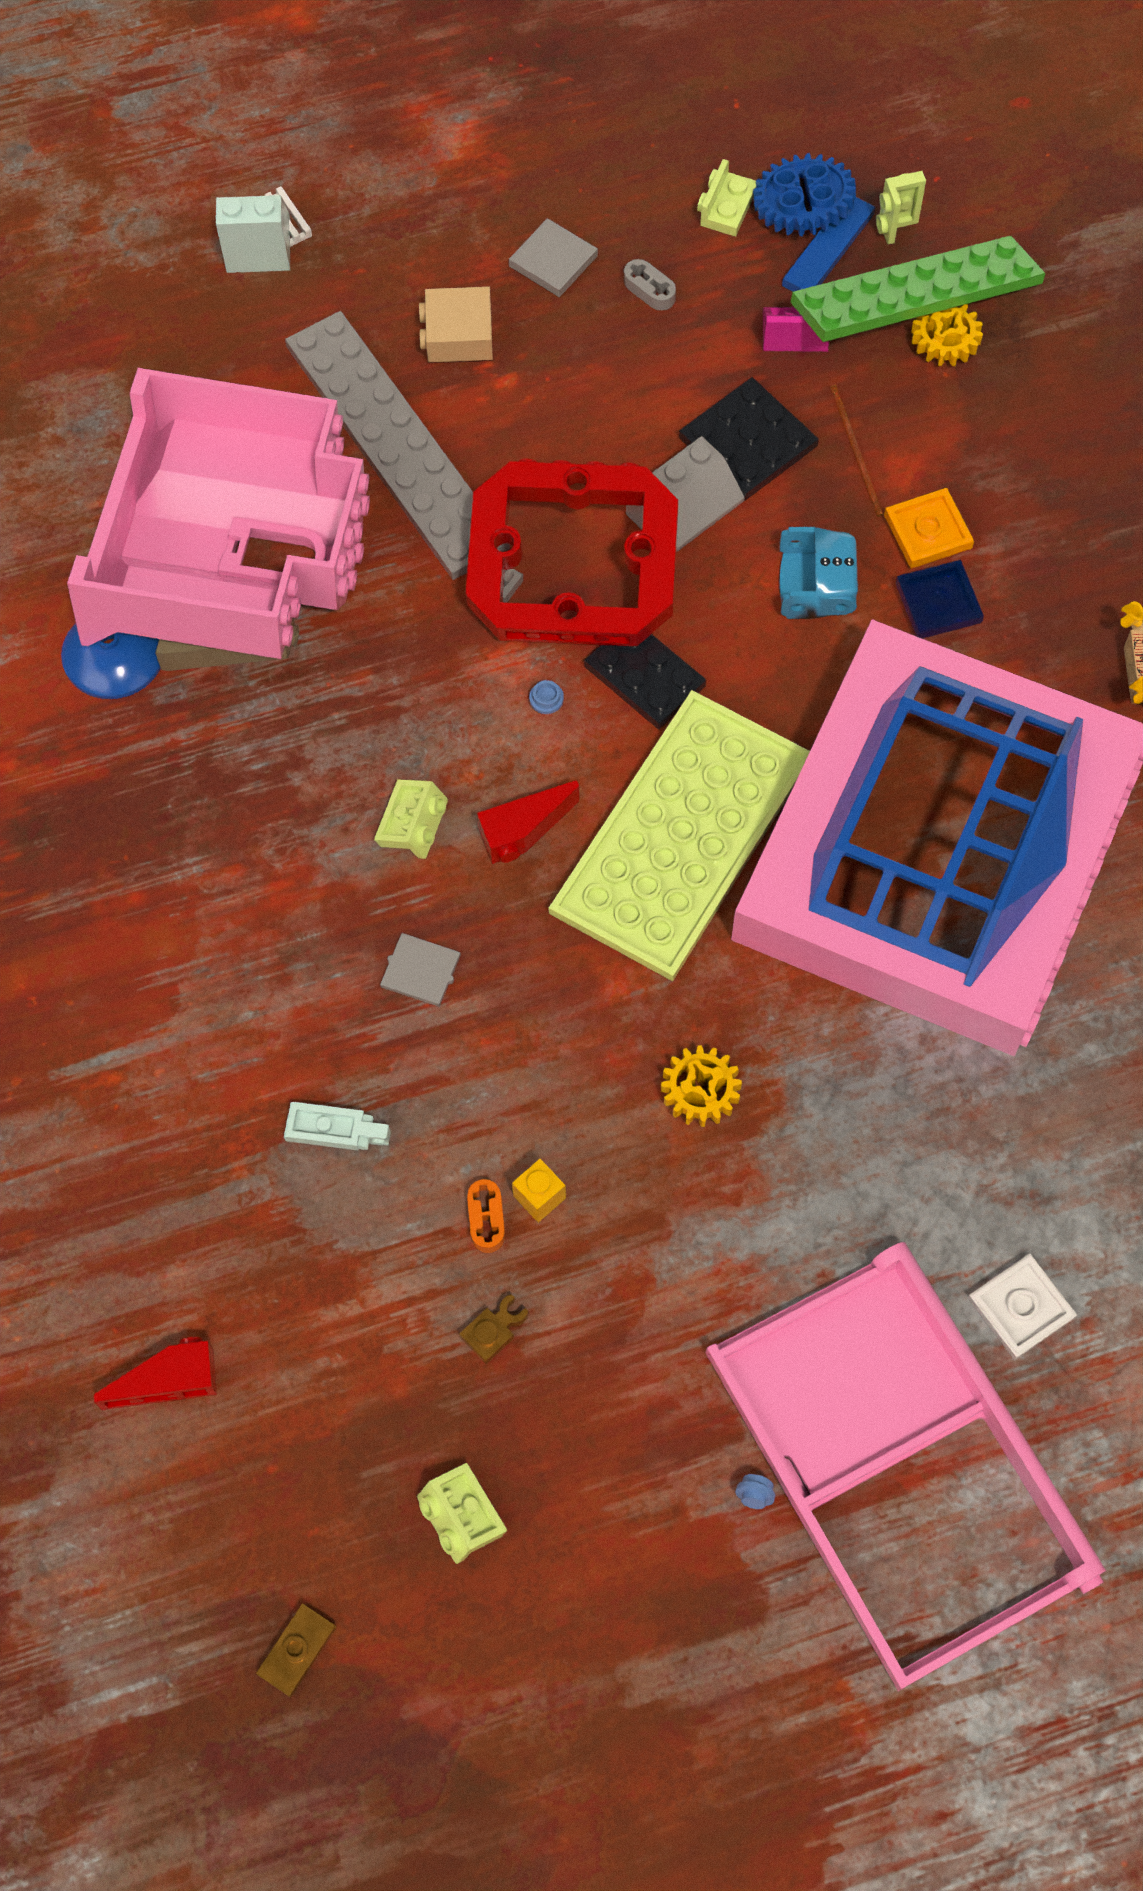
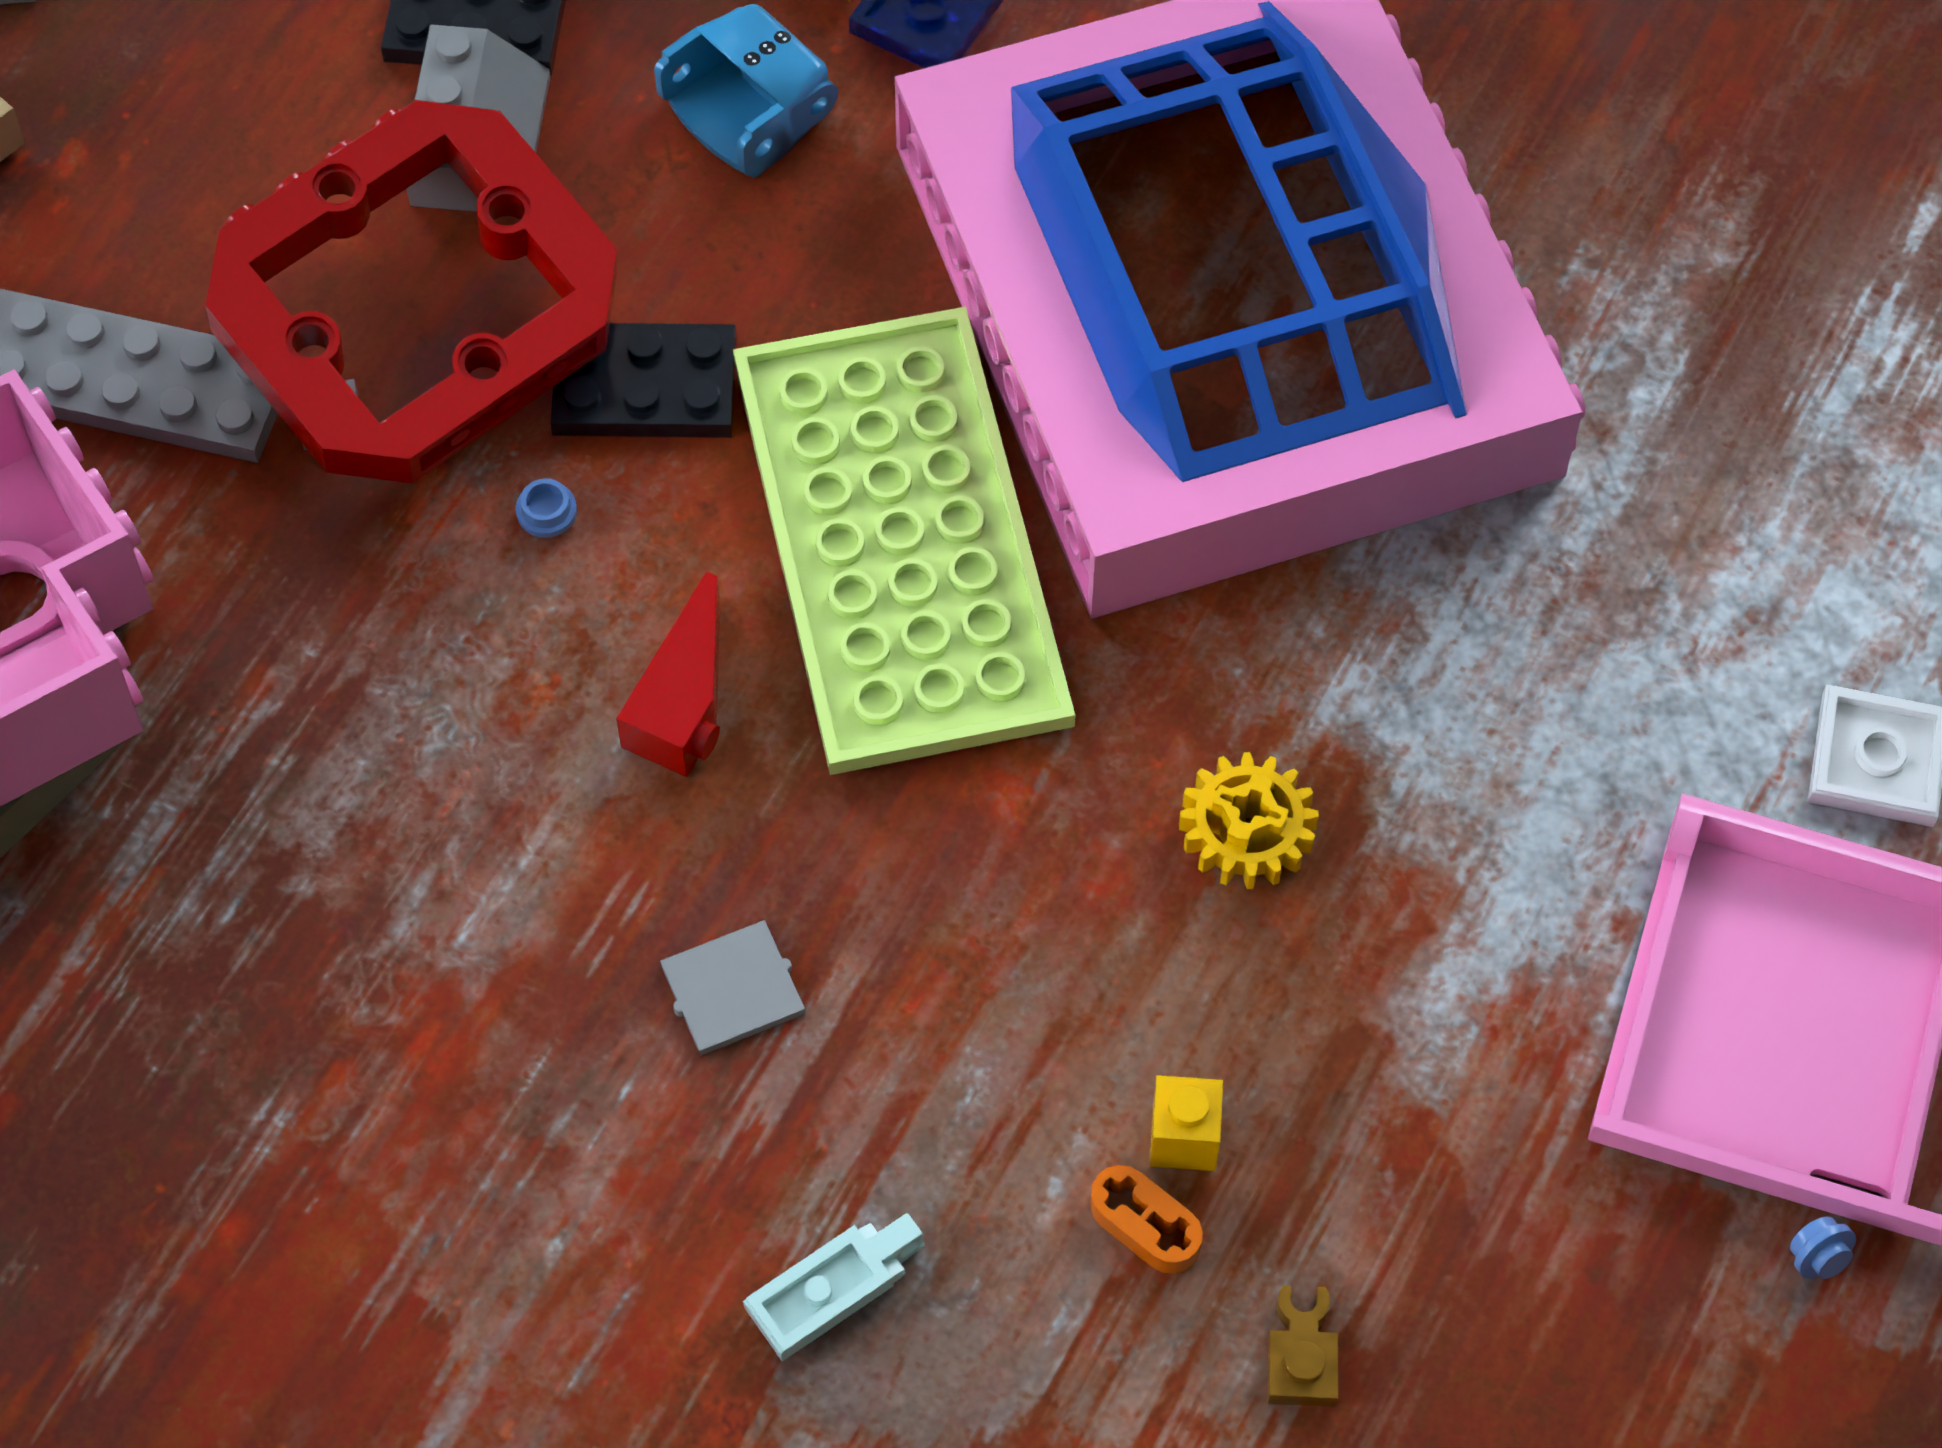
camera: 45 degrees left, 5 degrees down
yellowish green bracket [374,779,448,859] -> none

